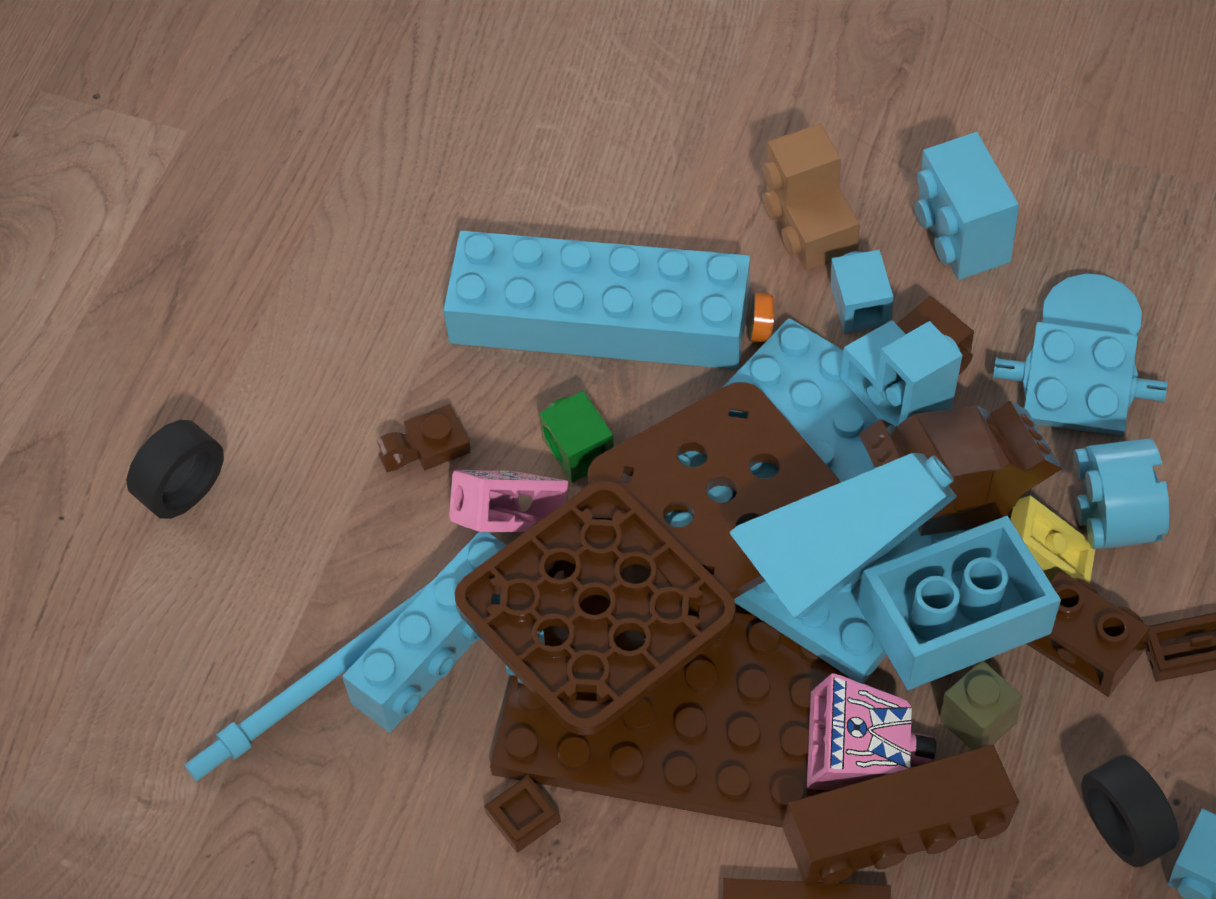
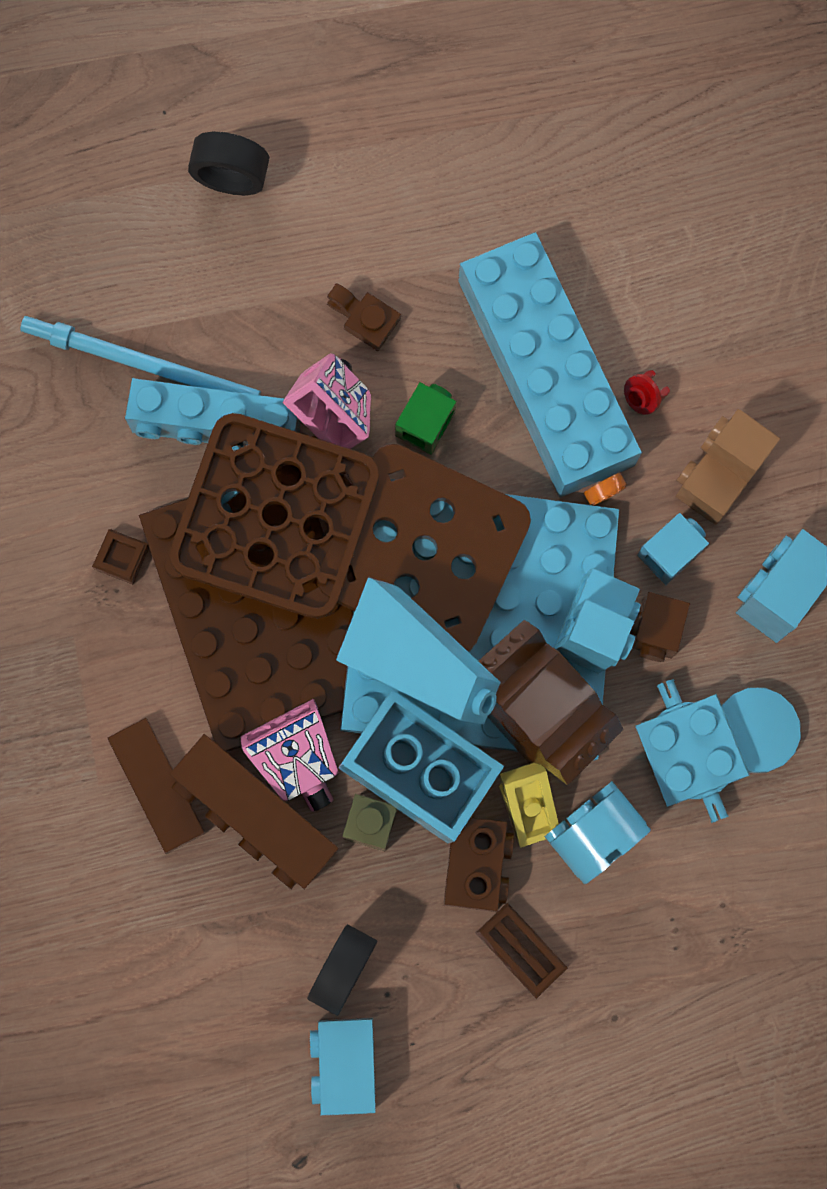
camera: 50 degrees right, 20 degrees up
none -> red plate [624,370,670,415]

